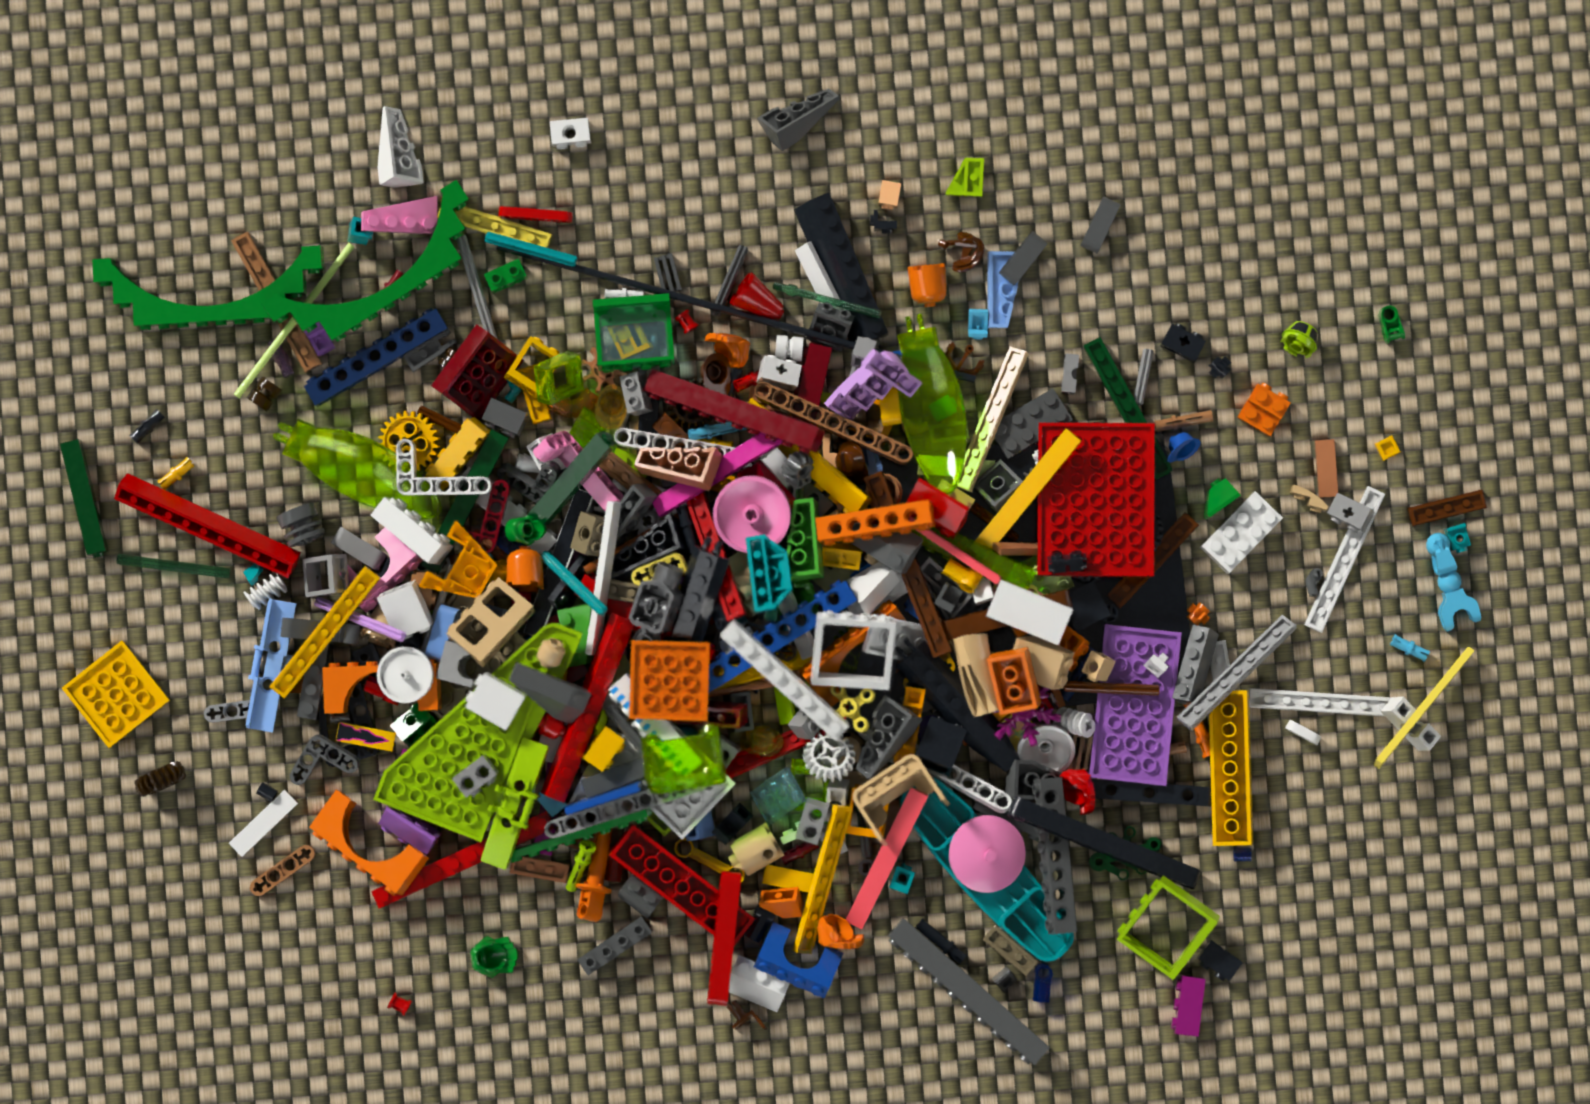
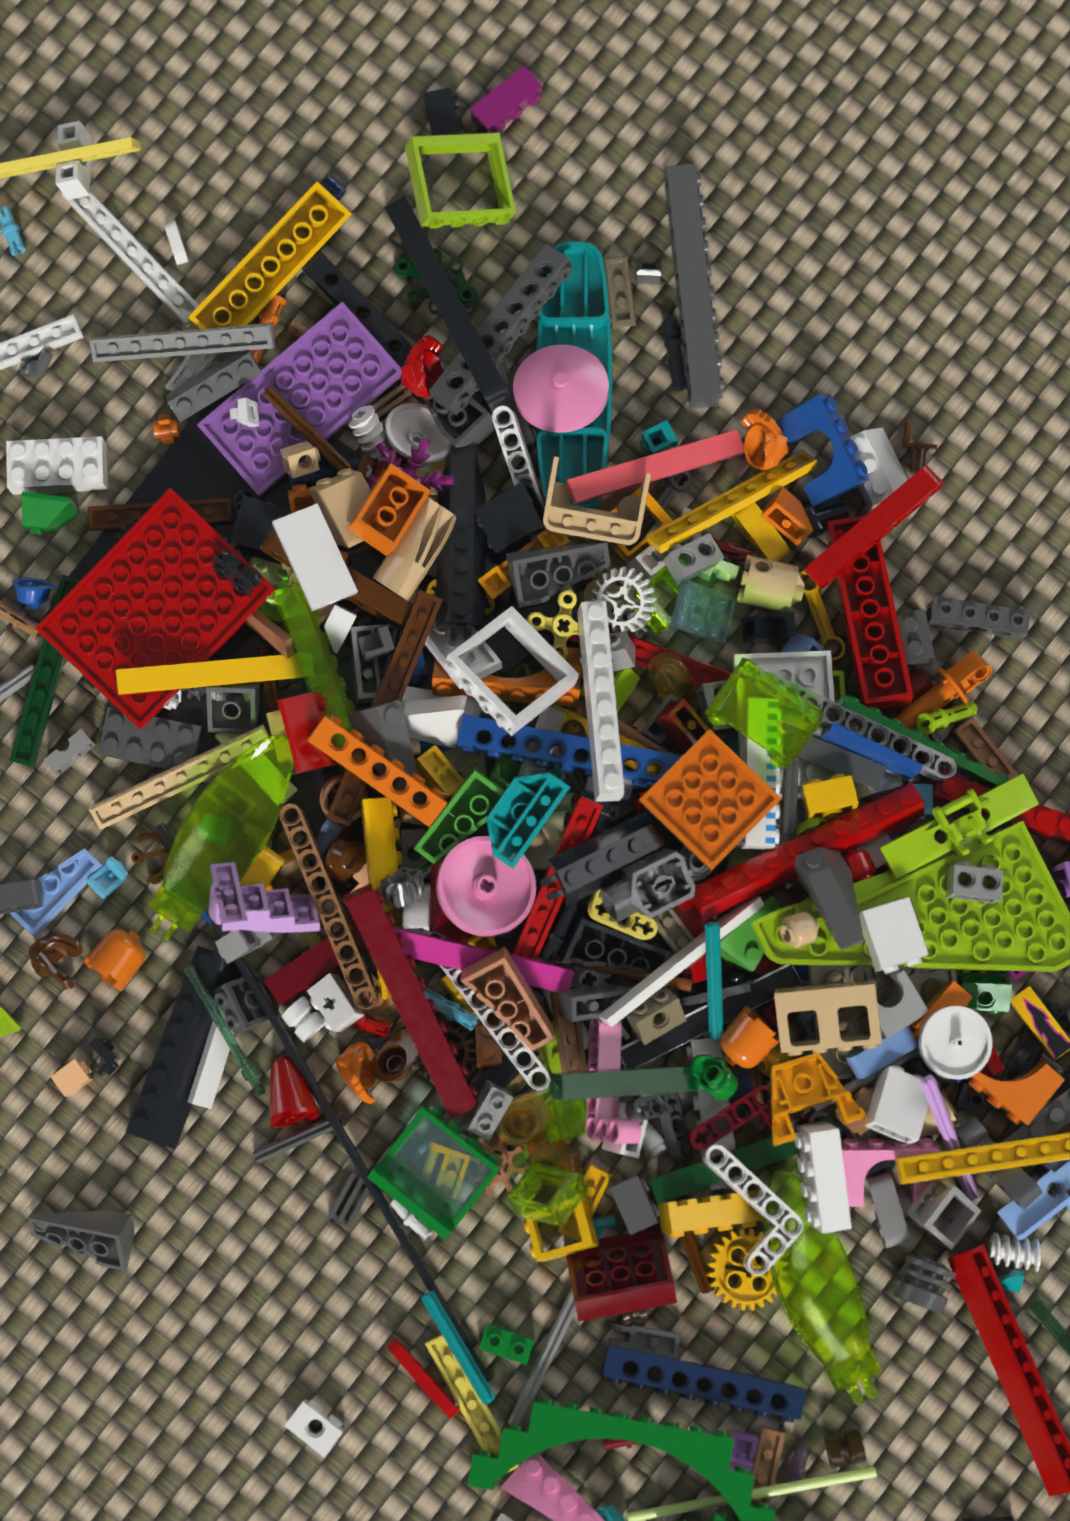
camera: 135 degrees left, 5 degrees down
yellow pin [158,457,195,490] -> none
red bush [674,309,699,335] -> none
coral tile [909,516,1002,584] -> none
yellow piece [941,558,983,594] -> none
clear blue piece [1032,963,1053,1003] -> none

